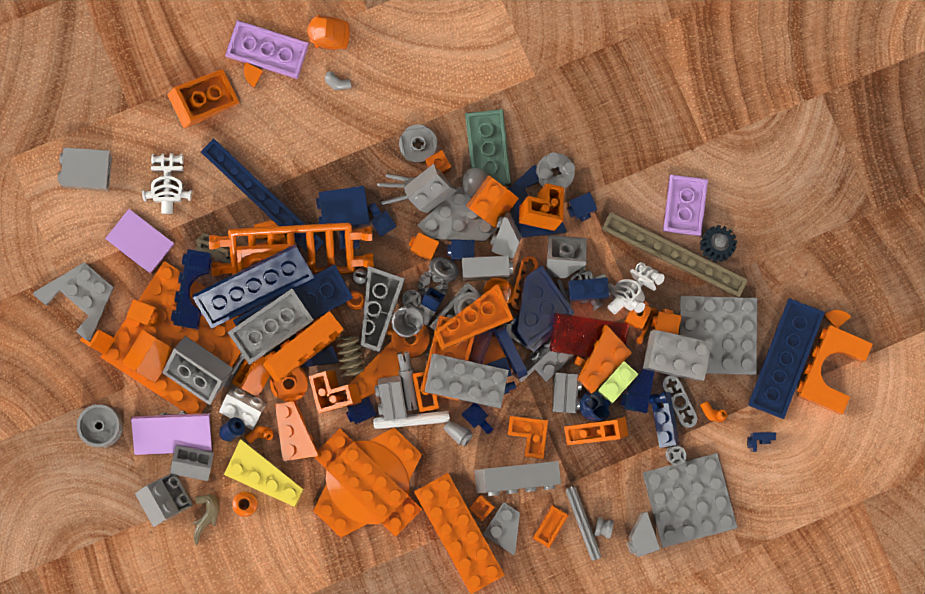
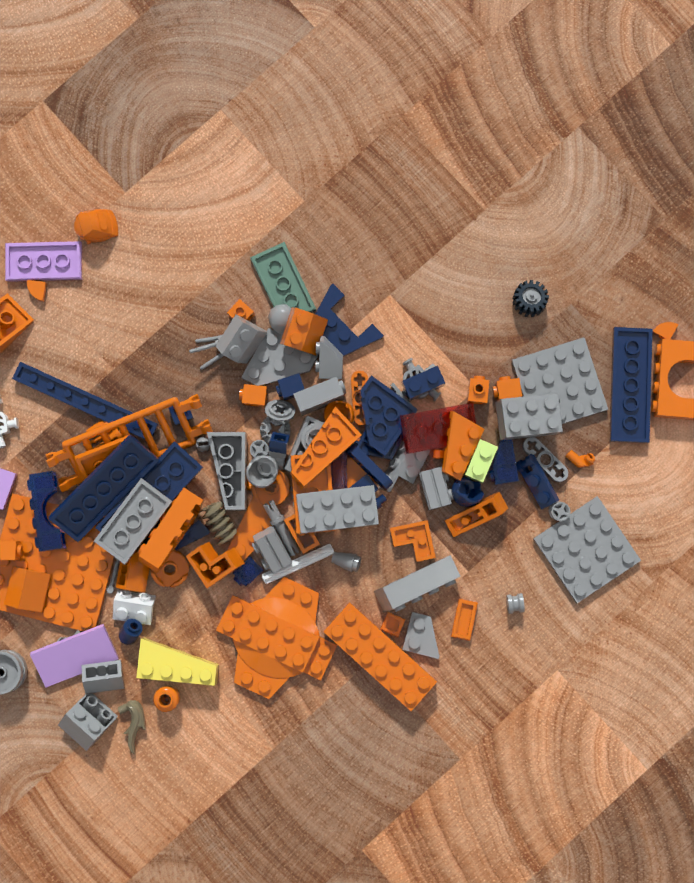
camera: 10 degrees left, 0 degrees up
light grey slope [162,336,233,405] -> none
dark tan hinge [195,232,231,263] -> none
orange arm [245,426,274,444] -> none
wing [275,401,321,461] -> none
dark blue brick [316,186,370,228] -> none
light grey arm [325,71,351,90] -> none
orange plate [347,291,365,310] -> none
dark blue plate [368,202,397,237] -> none
light grey plate [399,124,437,163] -> none
clear blue plate [461,403,493,435] -> none
orange brick [519,183,564,231] -> none
light grey plate [536,152,575,189] -> none
light grey slope [546,235,587,278] -> none
dark blue brick [566,192,598,222] -> none
light grey axle [566,486,601,561] -> none
dark tan plate [602,212,748,298] -> none
white piece [607,262,665,314] -> none
light grey slope [627,512,660,557] -> none
orange hinge [636,308,658,345] -> none
lavender tile [663,175,708,236] -> none
dark blue bracket [747,432,776,452] -> none

